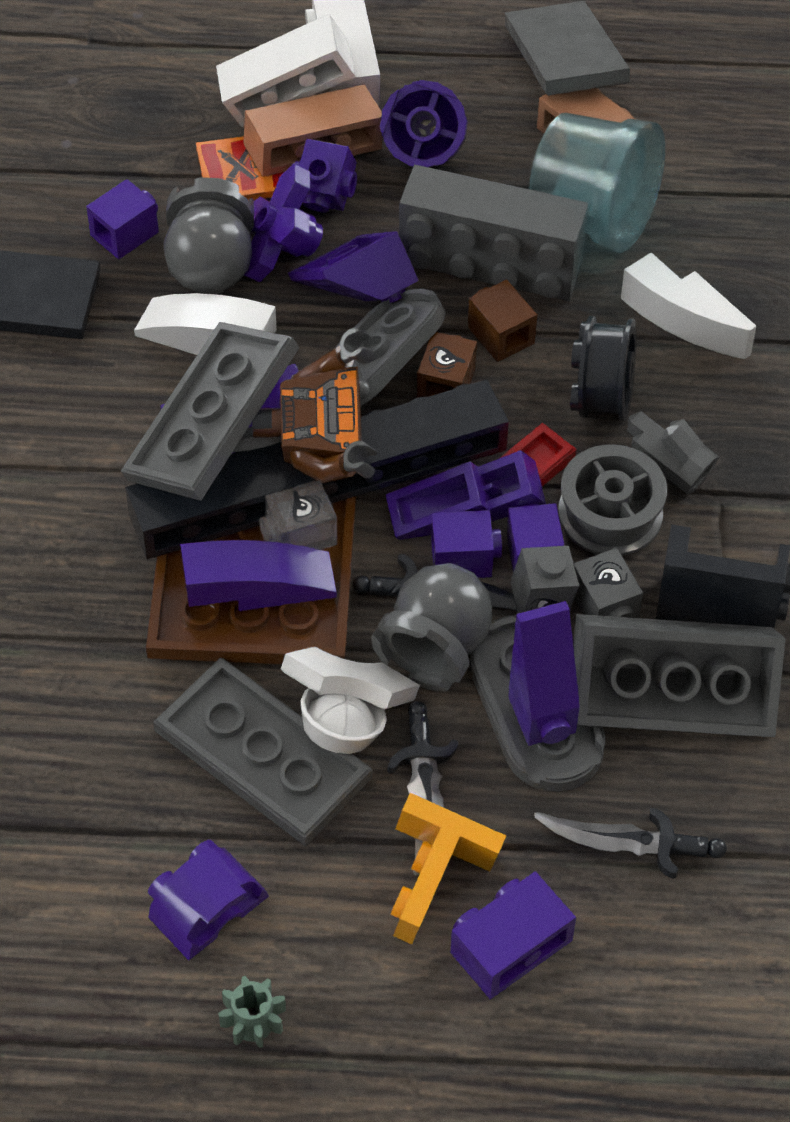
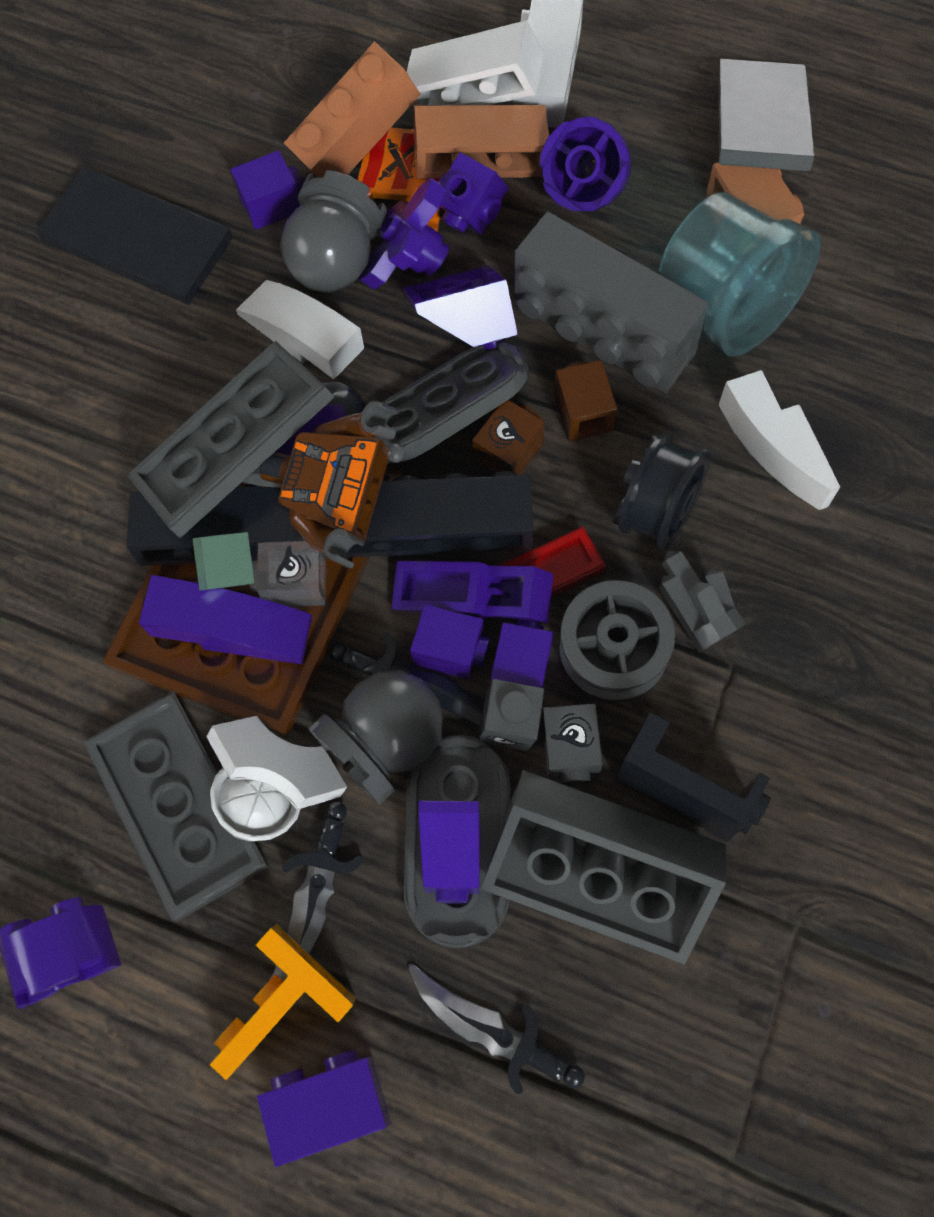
camera: 25 degrees right, 15 degrees up
sand green gear [218,976,286,1048] -> none
none -> sand green tile [193,532,255,590]
none -> nougat brick [284,41,421,178]

